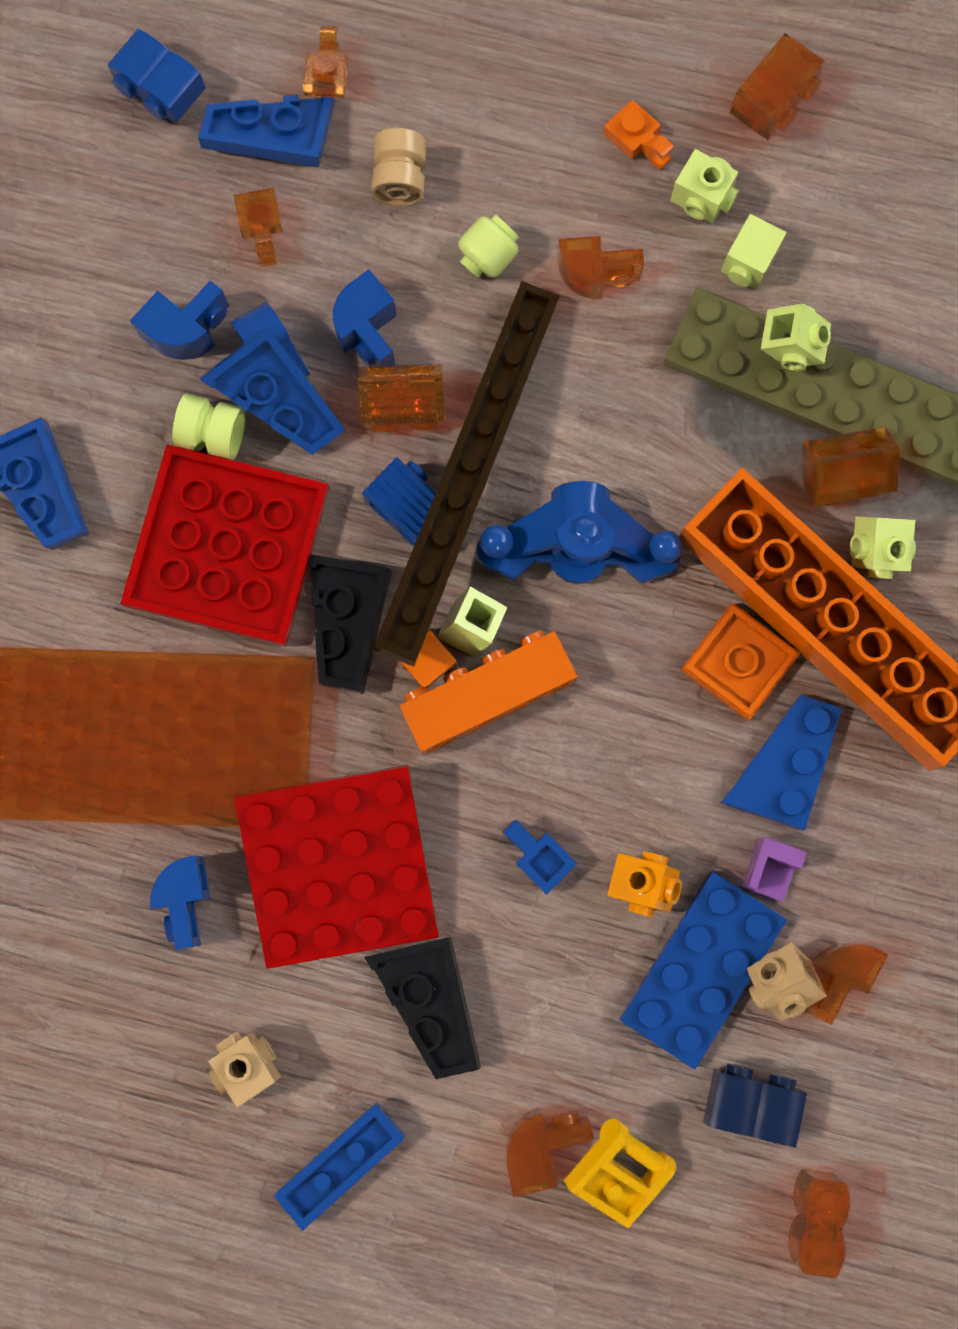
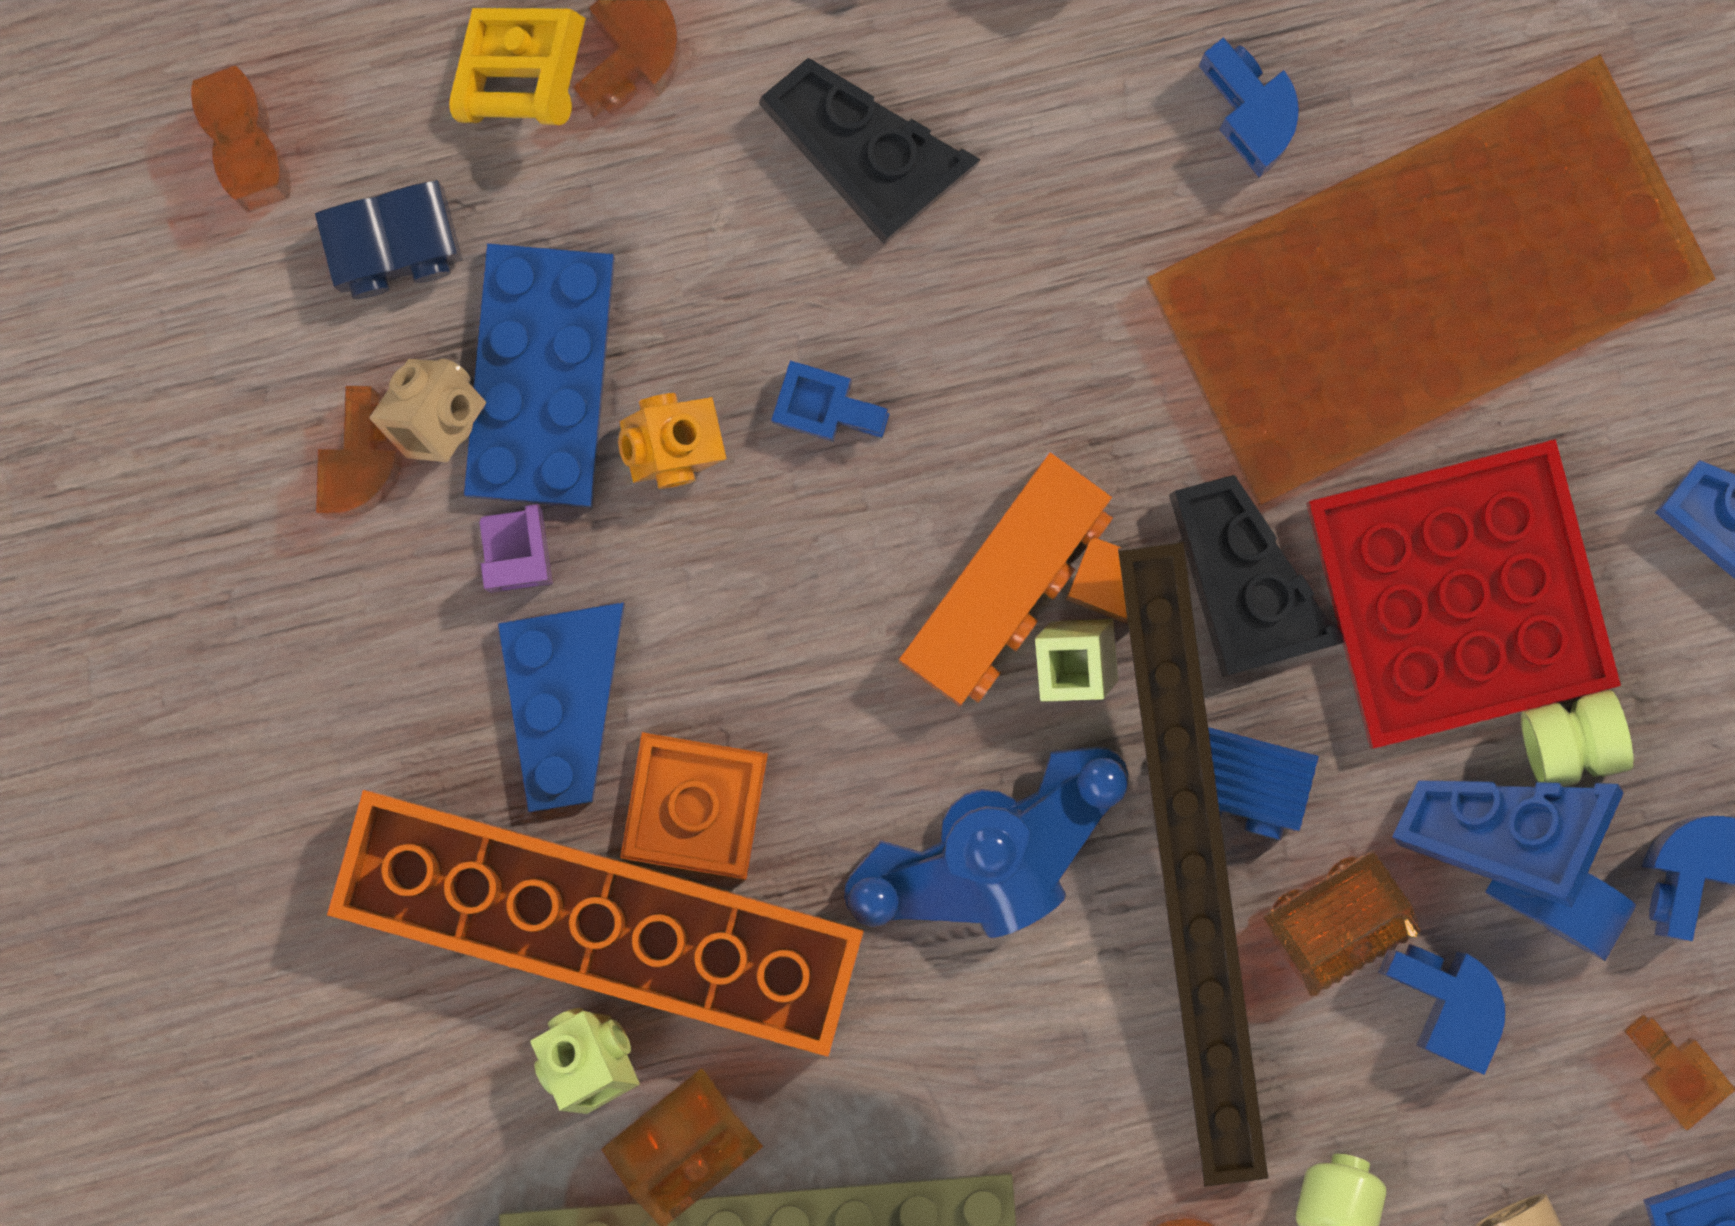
camera: 150 degrees right, 5 degrees up
red plate [234,764,439,969] -> none

